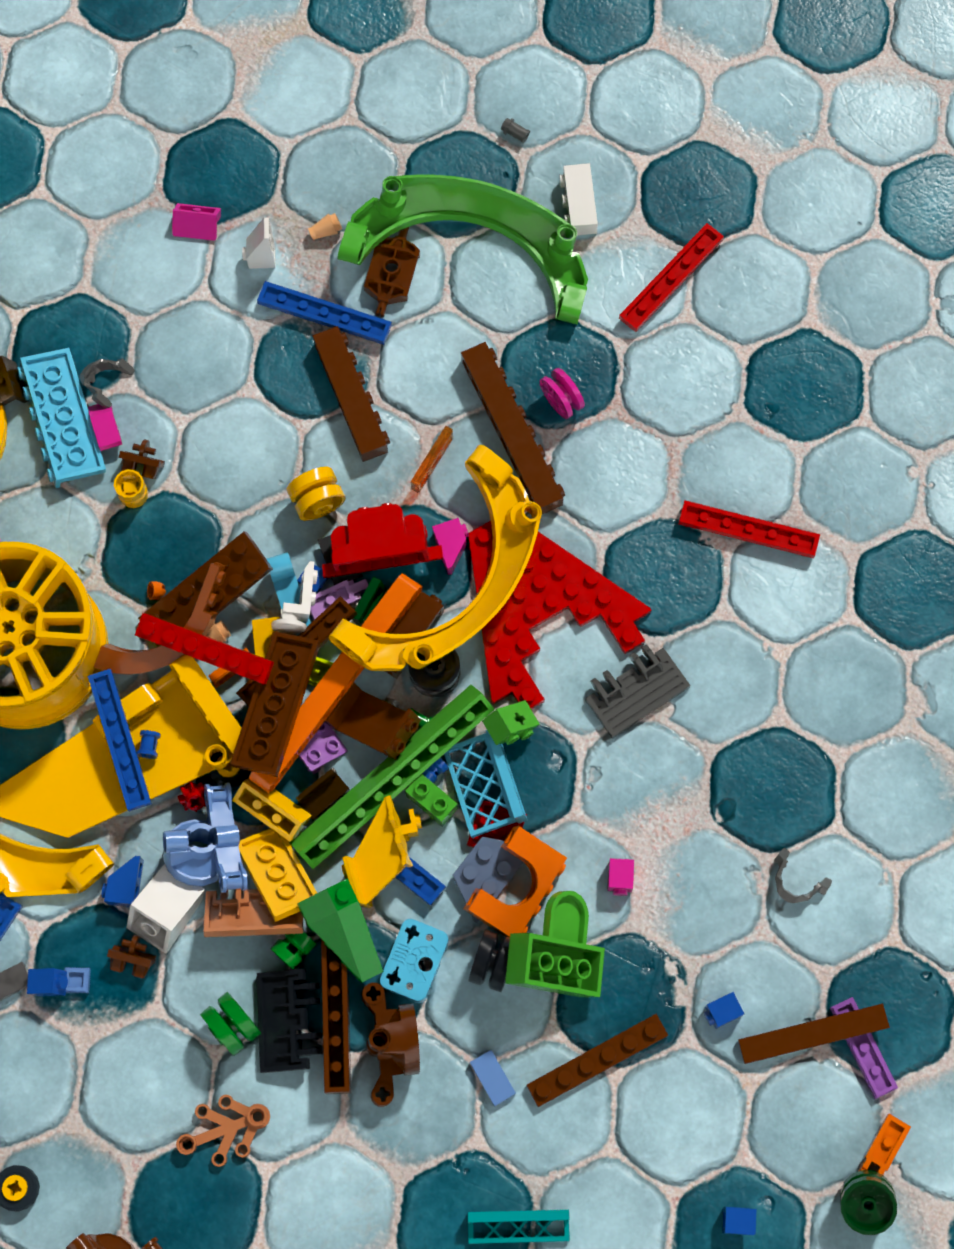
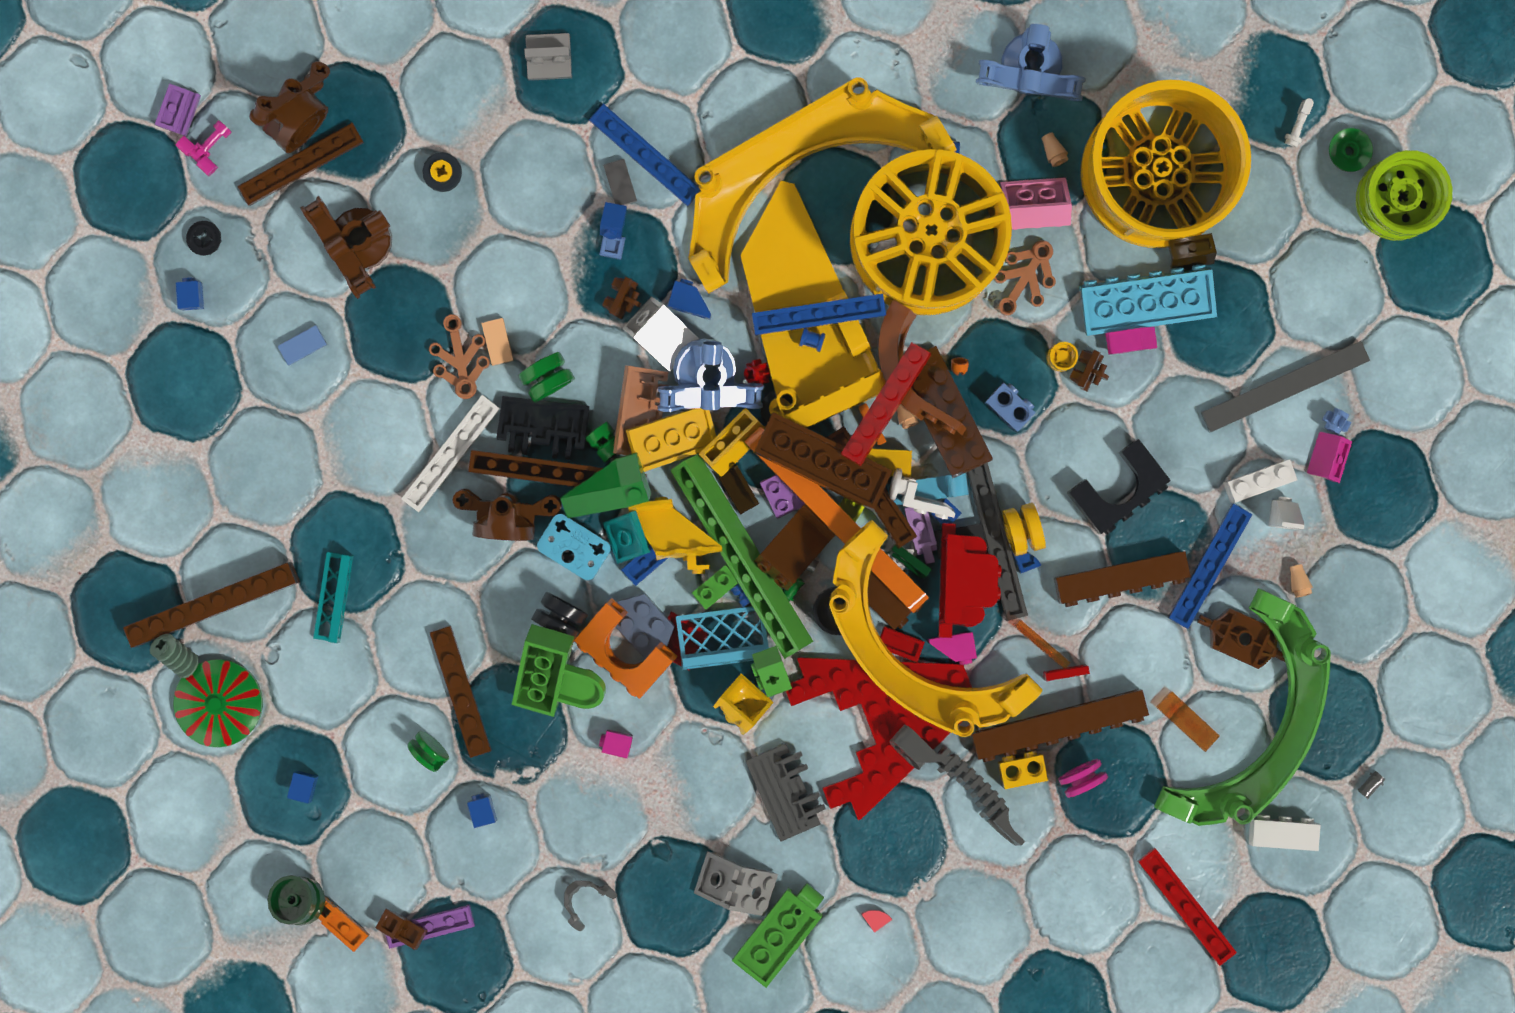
camera: 95 degrees right, 15 degrees up
dark grey helmet [79,359,135,408] -> none
medium blue tile [470,1050,516,1107] -> none
red plate [678,500,820,558] -> none
reddish brown tile [738,1003,890,1064] -> none
none -> reddish brown slope [375,909,428,950]
none -> white plate [401,395,500,512]
none -> green head [407,731,449,772]
none -> light nougat tile [481,318,514,366]
none -> teal tile [603,511,650,564]
none -> light grey bracket [694,851,778,916]
none -> yellow brick [713,673,774,735]
none -> bright green hinge [732,883,824,988]
none -> coral tile [861,910,892,933]
none -> red tile [880,626,925,662]
none -> dark grey piece [889,725,1025,846]
none -> dark grey tile [967,463,1028,621]
none -> medium blue brick [984,383,1035,433]
none -> nougat plant [994,240,1056,316]
none -> yellow brick [998,750,1048,789]
none -> blue tile [1012,553,1041,574]
none -> red tile [1043,664,1090,681]
none -> black arch [1067,439,1171,535]
none -> clear orange tile [1156,691,1220,752]
none -> dark grey tile [1201,341,1370,433]
none -> white arch [1223,460,1297,503]
none -> medium blue gear [1322,408,1351,435]

